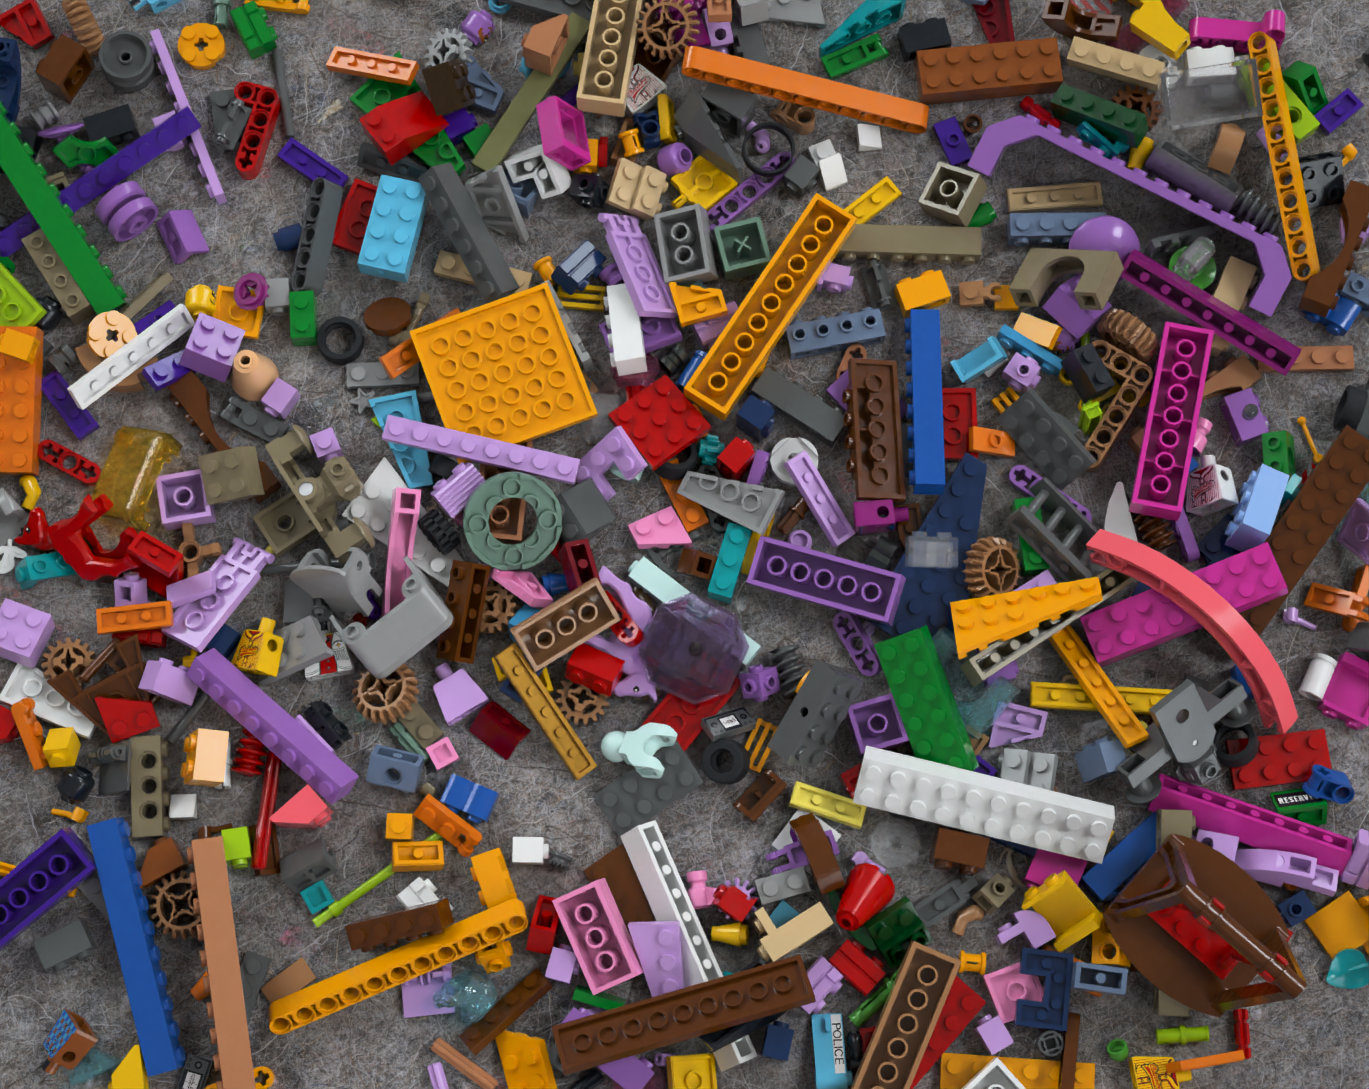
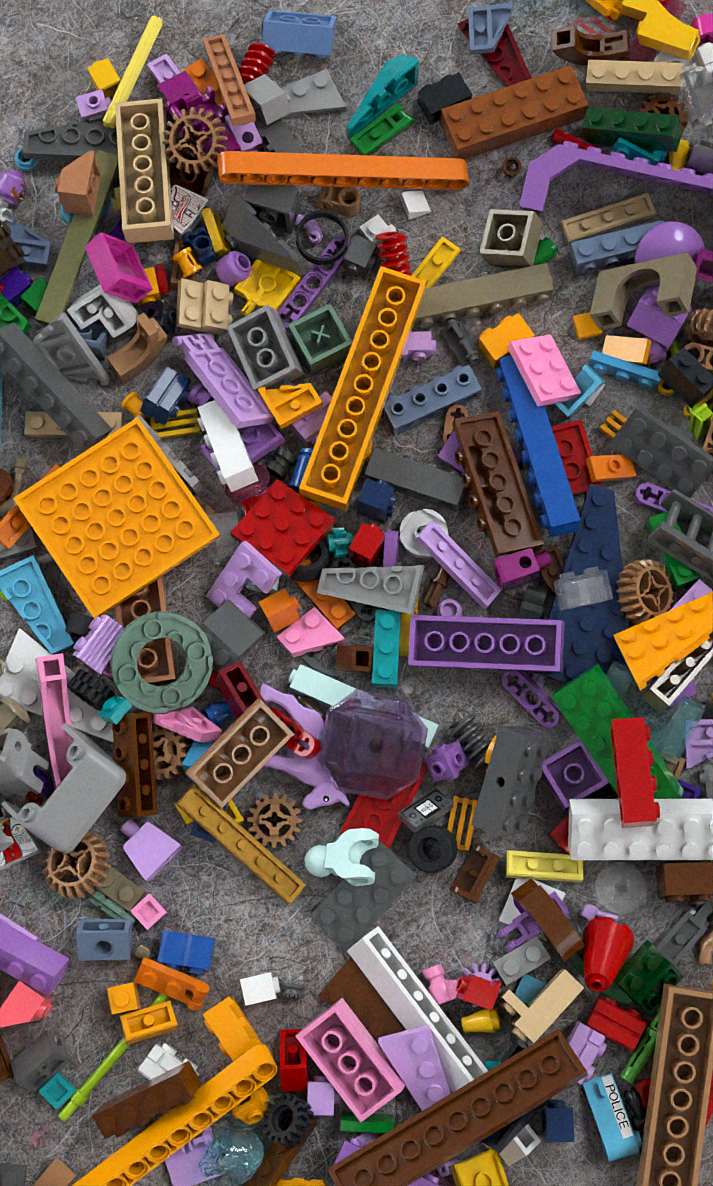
camera: 10 degrees left, 0 degrees up
black hinge [304,700,353,750] -> none
lavender plate [382,415,580,485] -> none
dark red panel [469,700,531,760] -> none
red brick [565,643,625,697] -> none
dark purple plate [932,116,973,166] -> none
medium nougat plate [959,280,1002,308] -> none
lavender brick [1002,352,1041,393] -> none
none -> teal plate [98,695,132,725]
none -> medium nougat arch [107,313,167,385]
none -> orange brick [258,588,300,633]
none -> black tyre [263,1094,314,1148]
none -> red piece [376,231,412,276]
none -> bright pink plate [507,334,581,407]
none -> red brick [609,717,660,828]

